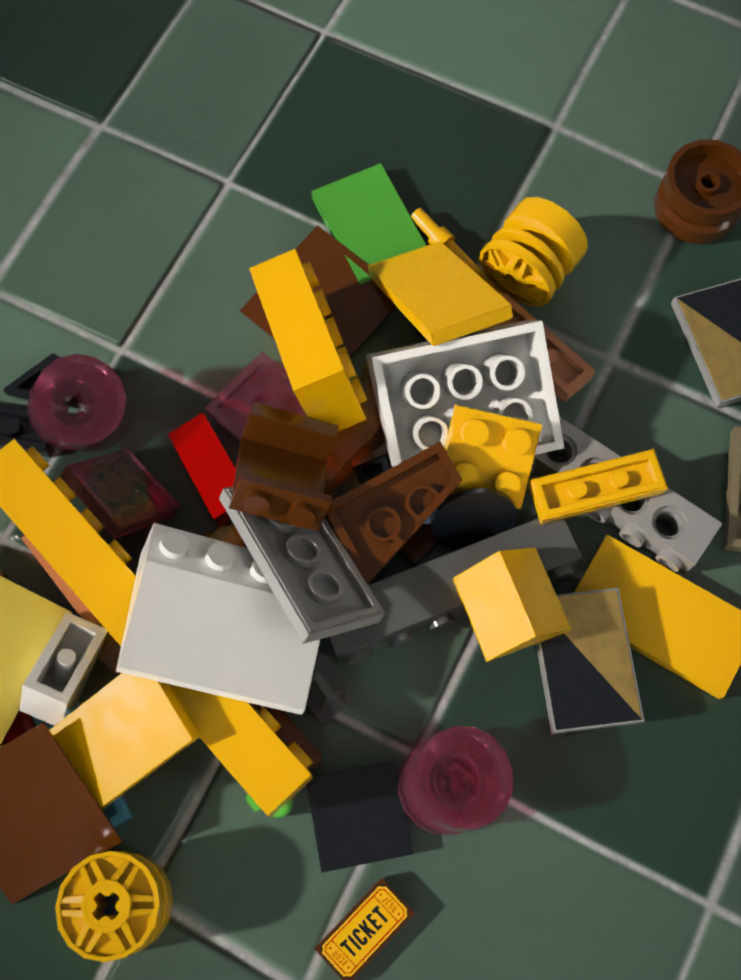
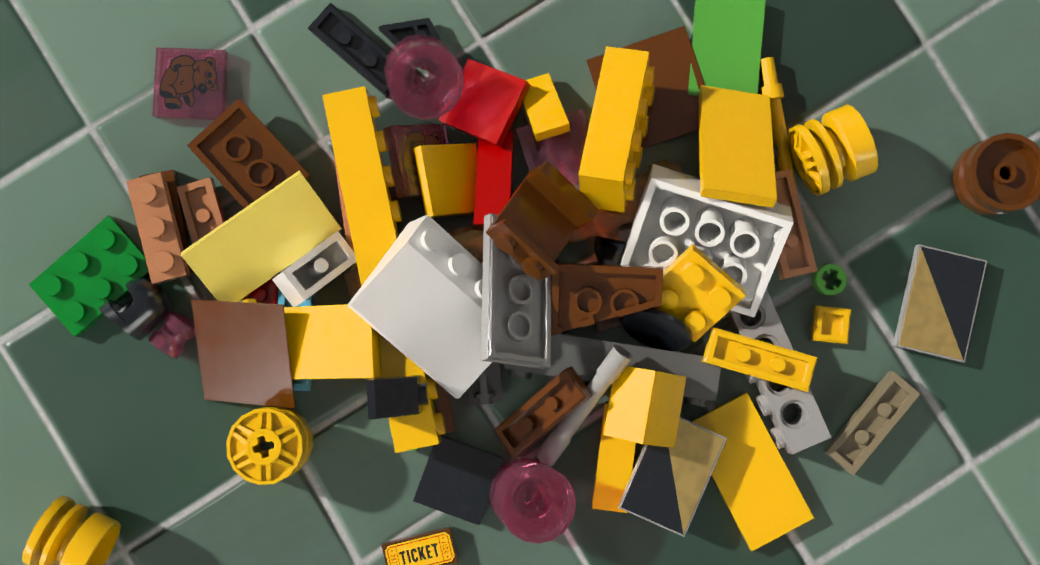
camera: 30 degrees right, 15 degrees up
none -> black slope [367,375,428,419]
none -> yellow tile [413,143,477,218]
none -> red tile [439,59,531,147]
none -> reddish brown tile [494,367,593,459]
none -> yellow tile [522,73,570,142]
none -> light grey piece [536,345,633,466]
none -> yellow tile [592,403,636,513]
none -> yellow tile [810,306,851,344]
none -> bright green bush [812,264,847,296]

